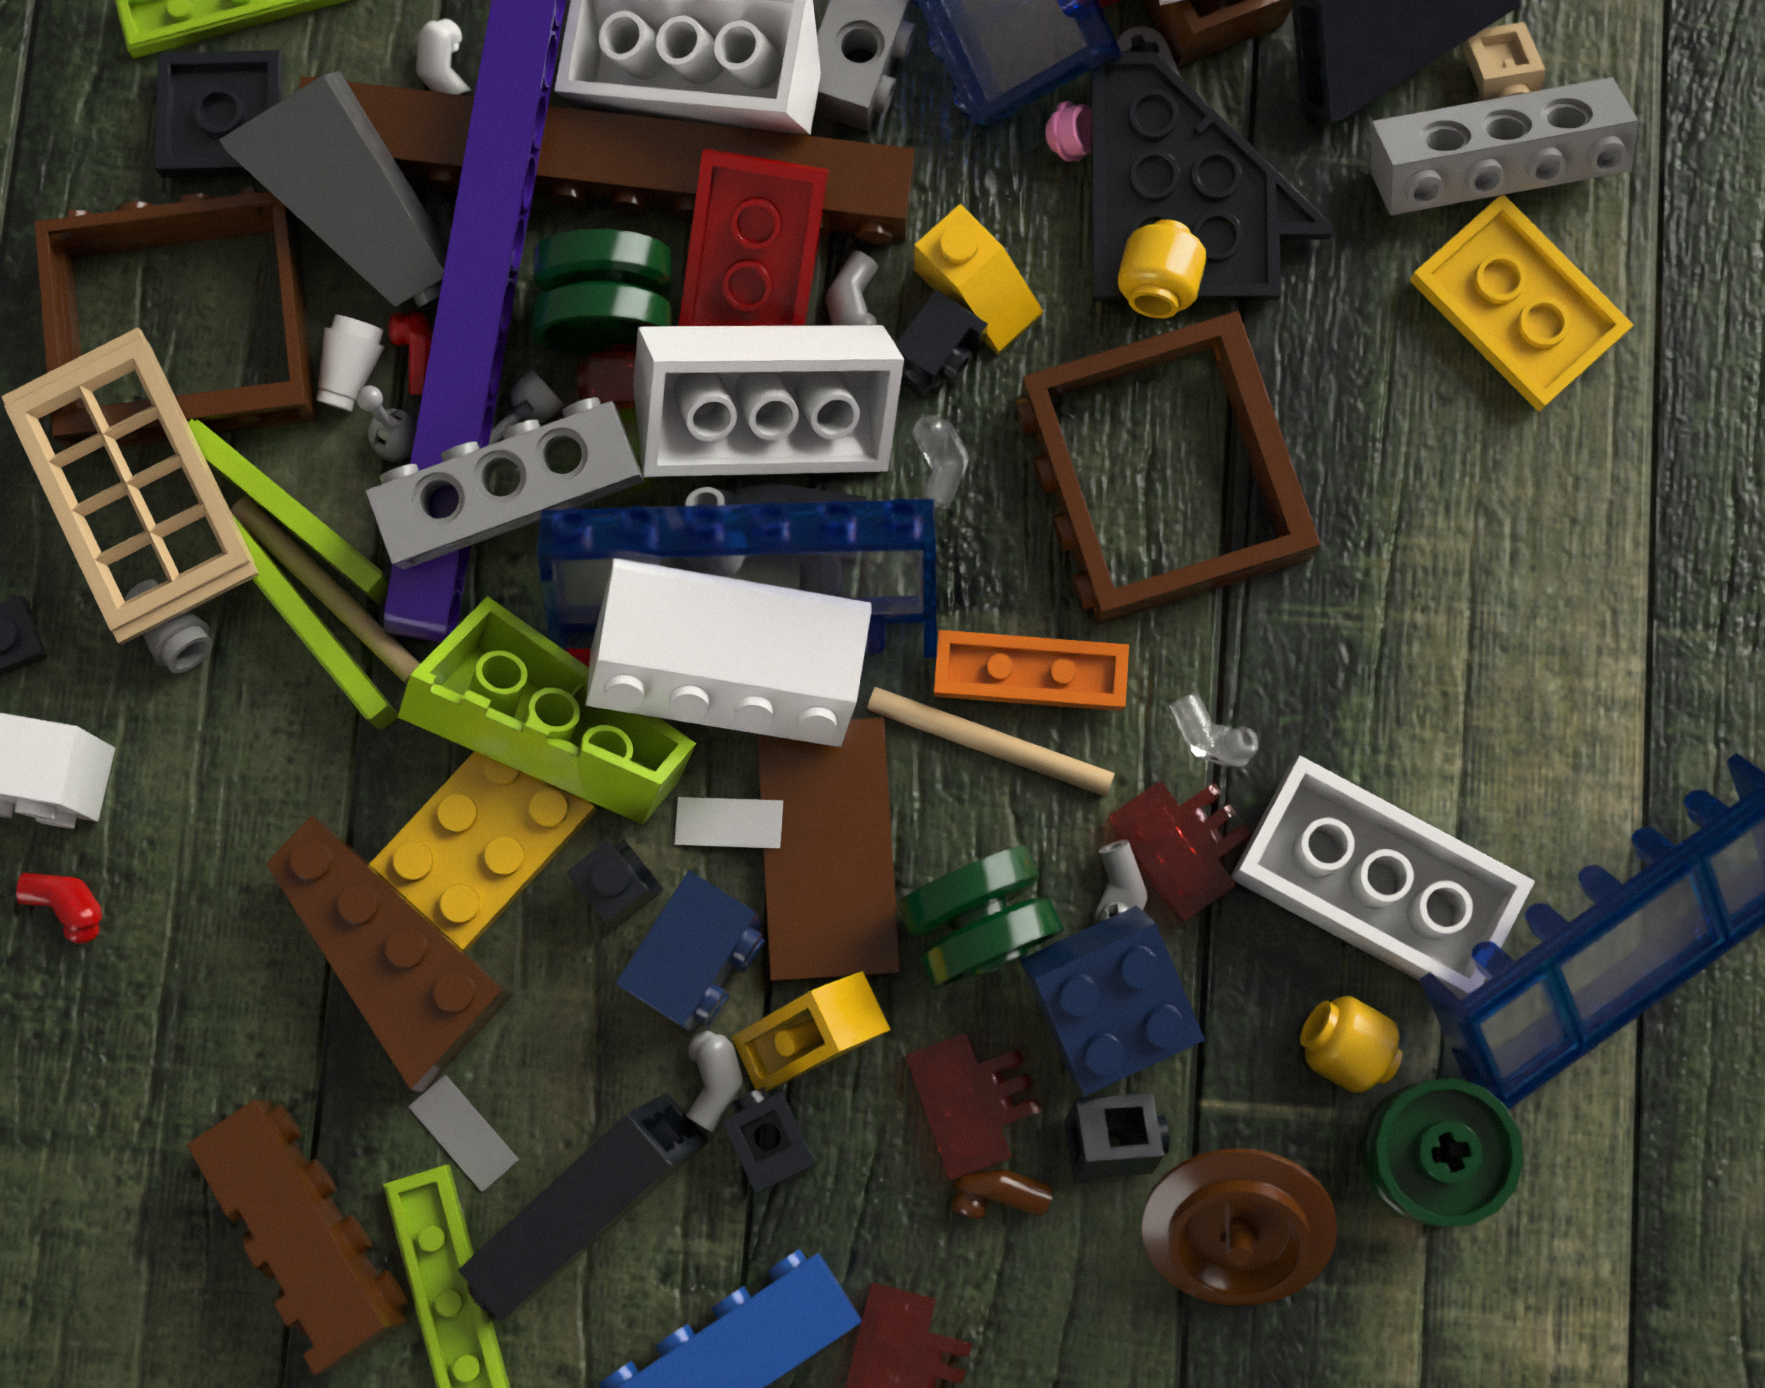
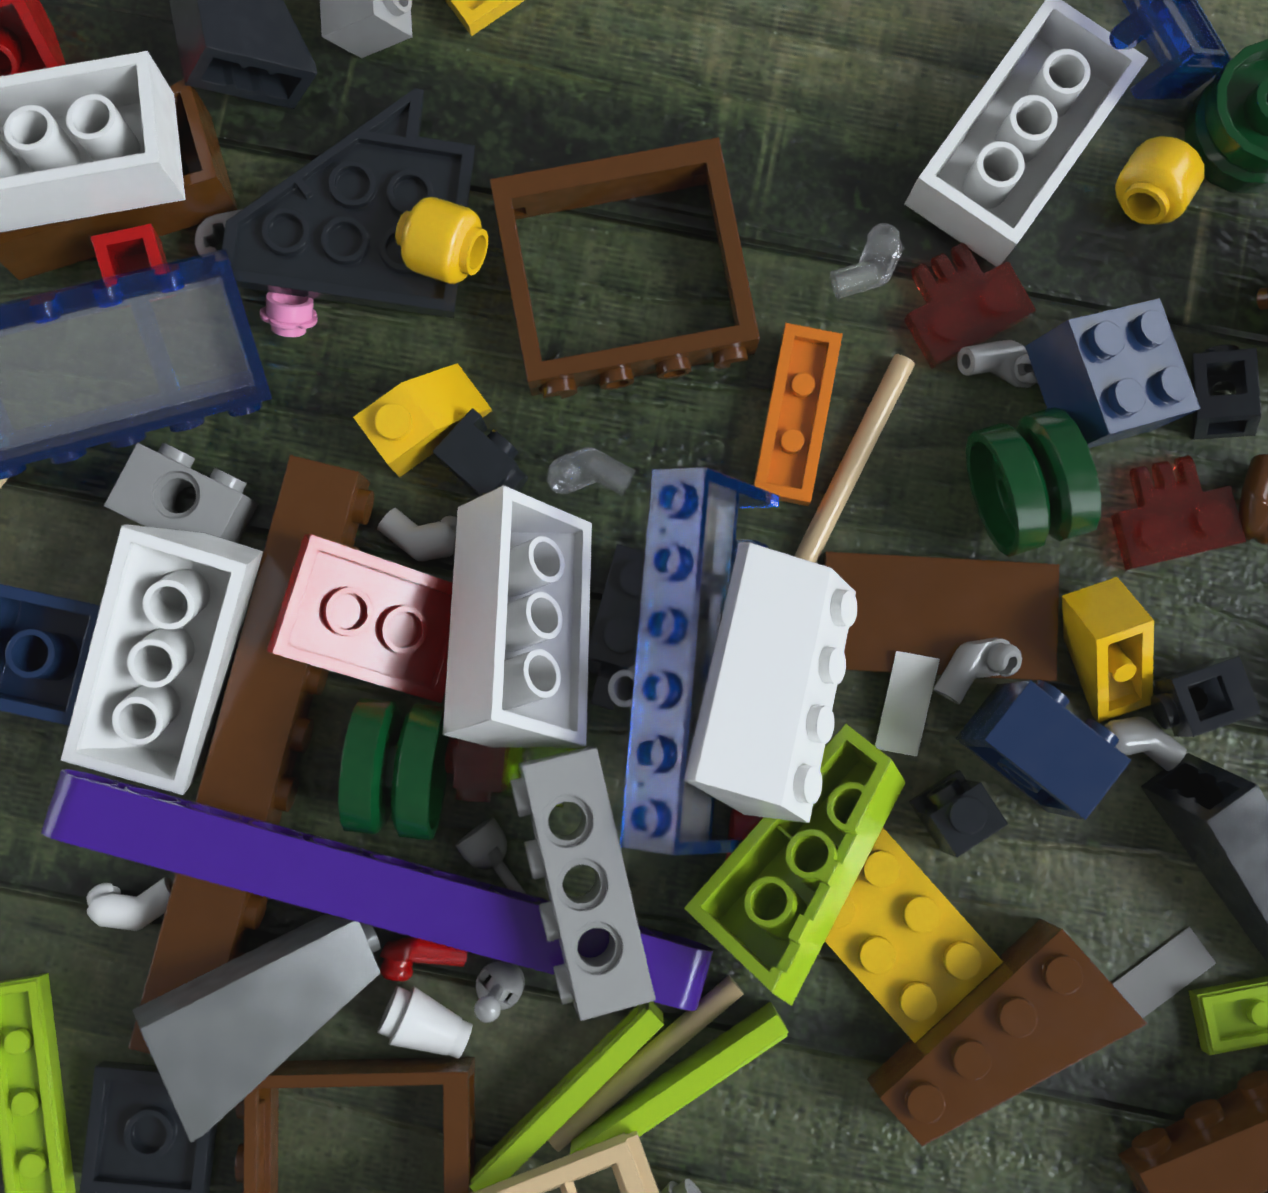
camera: 85 degrees left, 5 degrees up
none -> light grey arm [933,637,1022,704]

